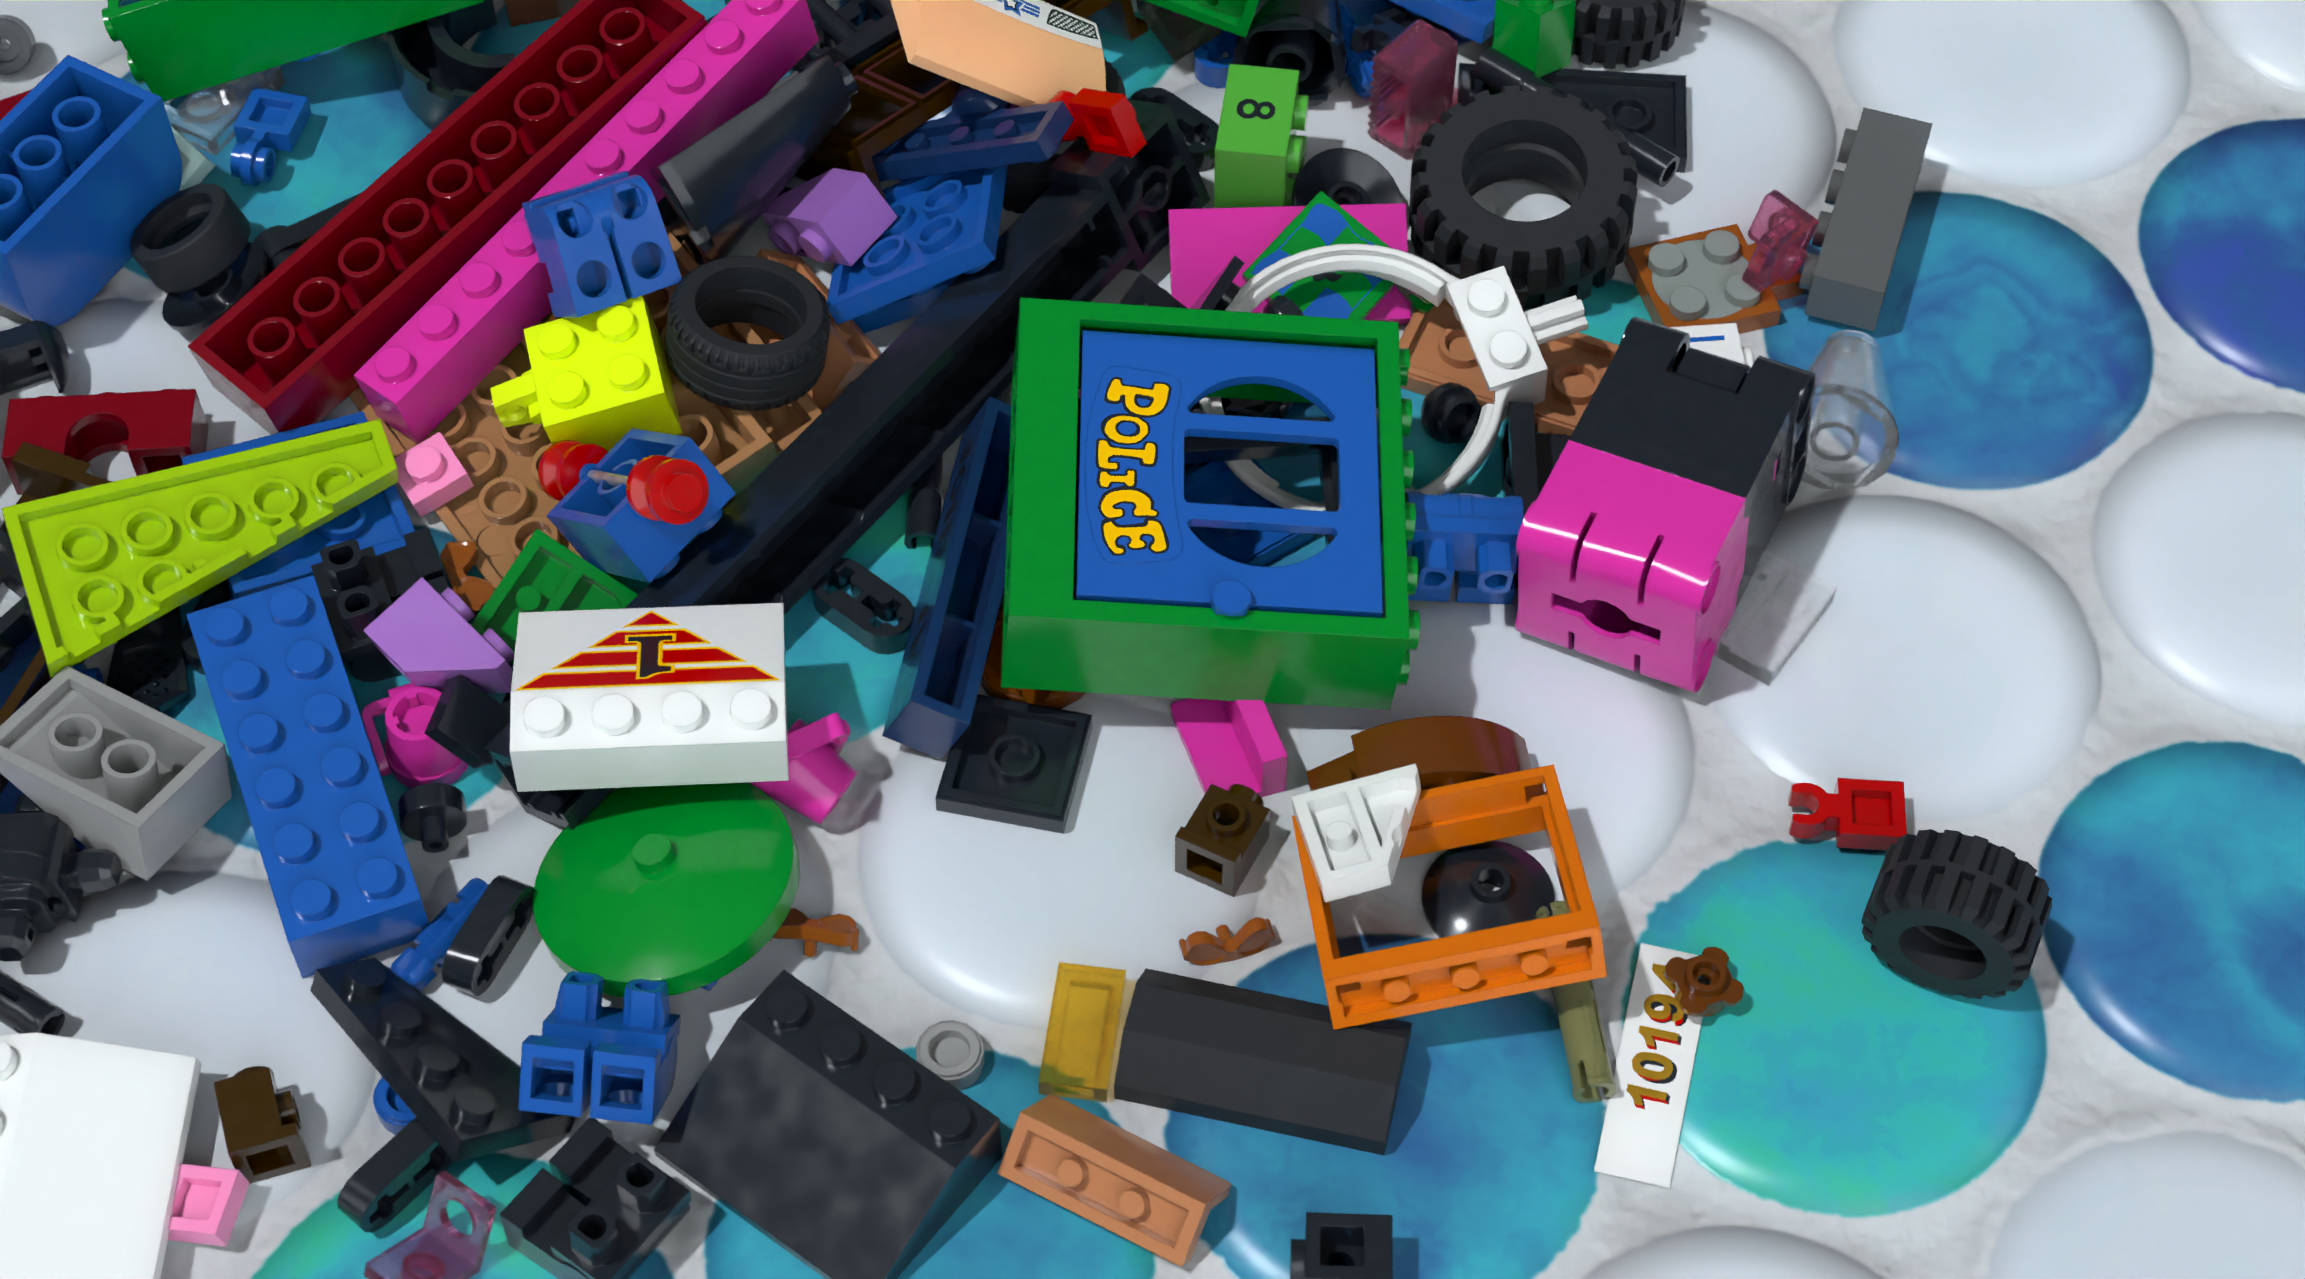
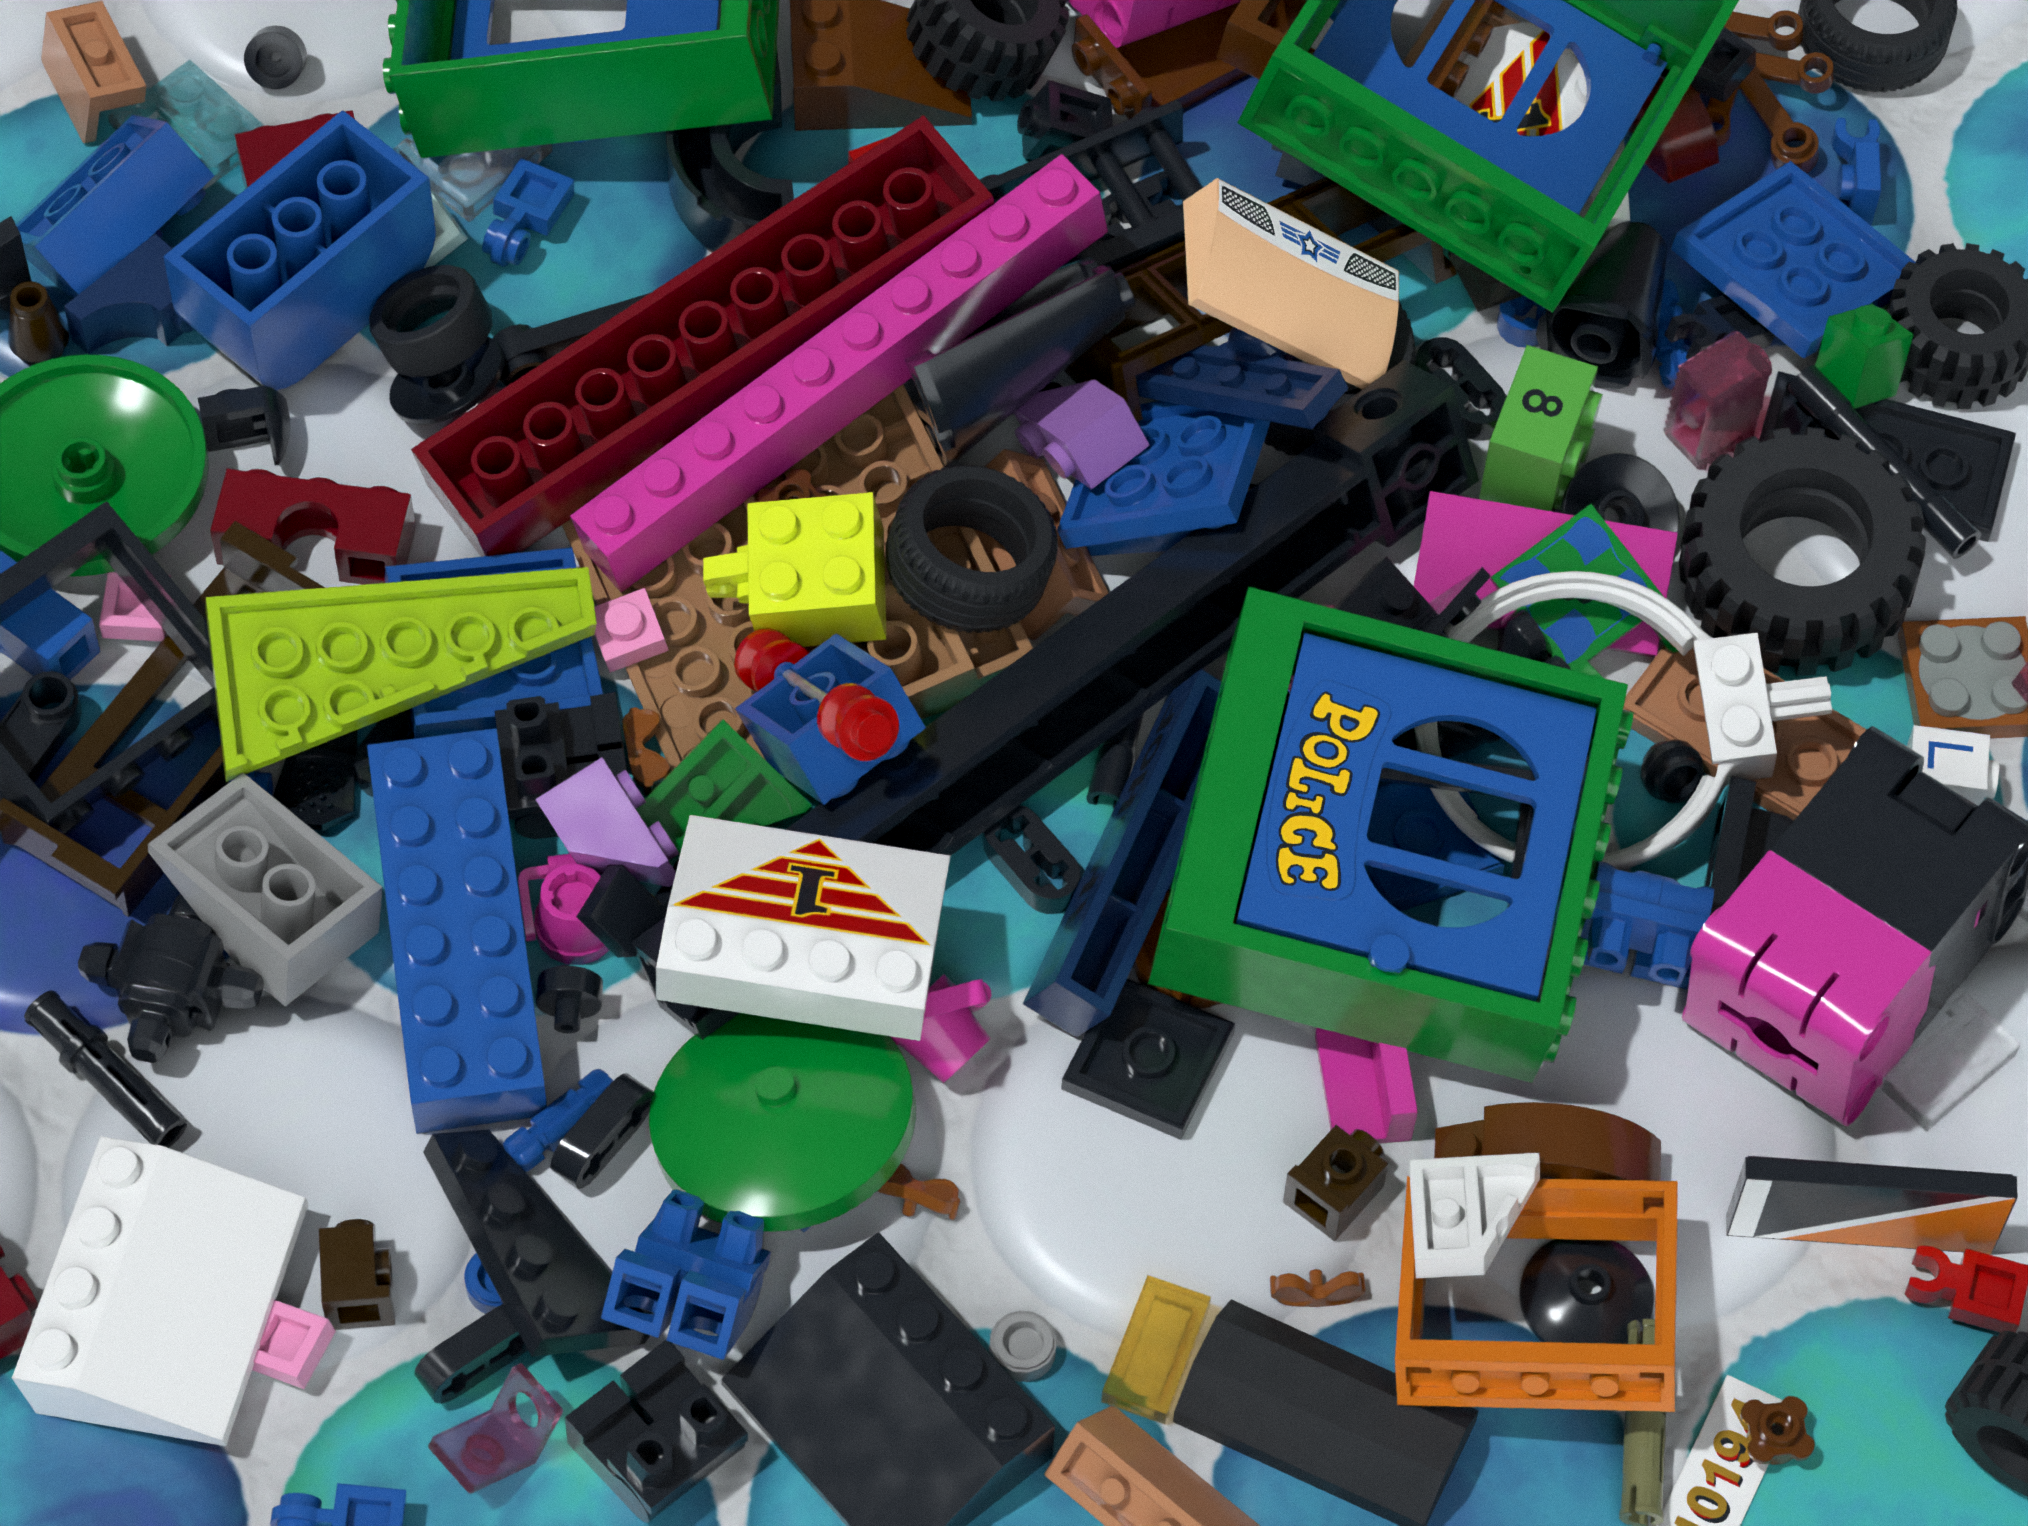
camera: 10 degrees right, 5 degrees up
blue hips [522,171,682,318] -> none
red plate [1047,88,1147,158] -> none
none -> black tile [1726,1156,2018,1255]

